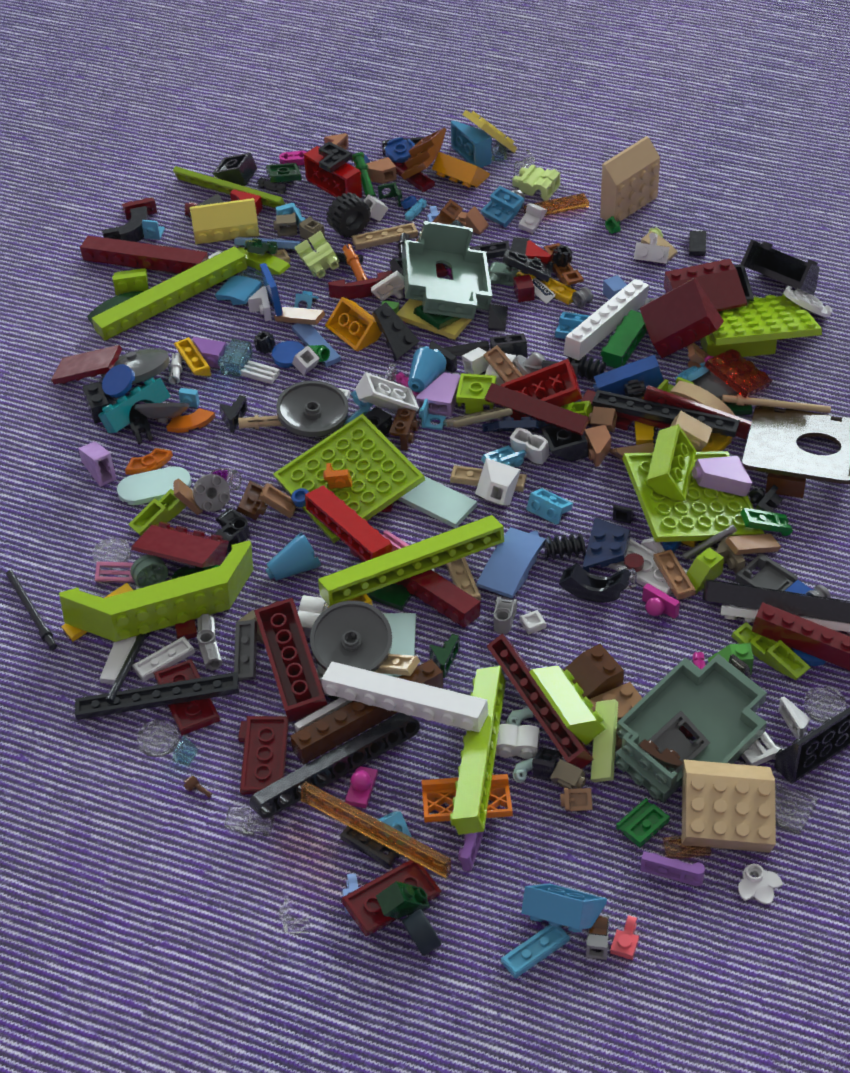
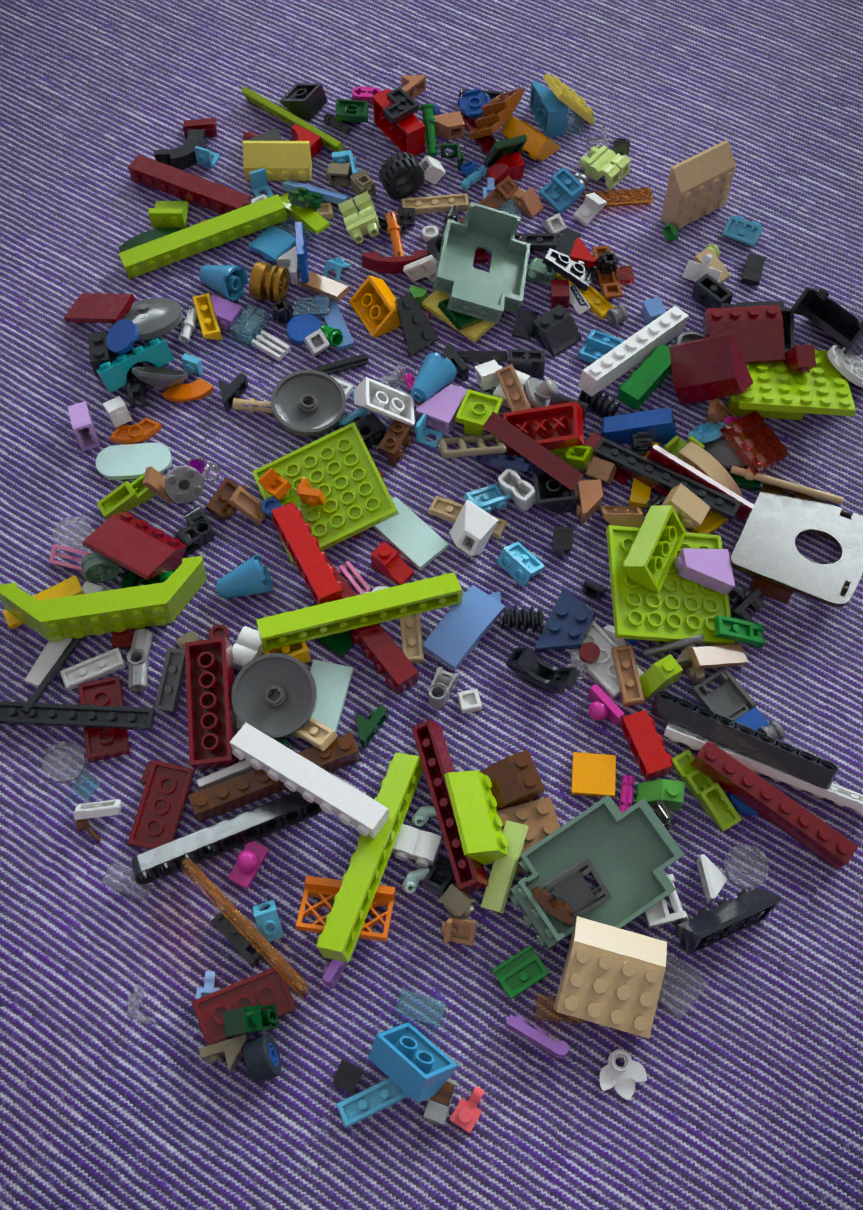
camera: 10 degrees right, 15 degrees up
none -> white tile [73,799,122,820]
none -> white brick [102,396,132,428]
none -> dark azure cone [199,265,248,301]
none -> dark tan slope [199,1034,249,1073]
none -> medium azure bracket [249,168,273,198]
none -> pearl gold wheel [249,262,290,303]
none -> orange bracket [258,468,292,500]
none -> clear light blue tile [294,297,332,316]
none -> black axle [316,354,369,375]
none -> black slope [332,1059,364,1095]
none -> red arch [371,541,414,586]
none -> clear light blue tile [395,988,446,1027]
none -> black tile [398,208,415,227]
none -> white tile [422,225,439,242]
none -> dark green tile [484,134,527,167]
none -> red slope [487,152,525,185]
none -> black slope [531,305,581,357]
none -> white slope [542,213,567,234]
none -> black bracket [552,526,574,555]
none -> light orange tile [571,752,616,798]
none -> black slope [613,138,630,155]
none -> clear red tile [615,266,634,284]
none -> red brick [620,710,673,781]
none -> black brick [691,274,733,309]
none -> medium azure bracket [722,215,763,247]
none -> dark red slope [784,344,816,374]

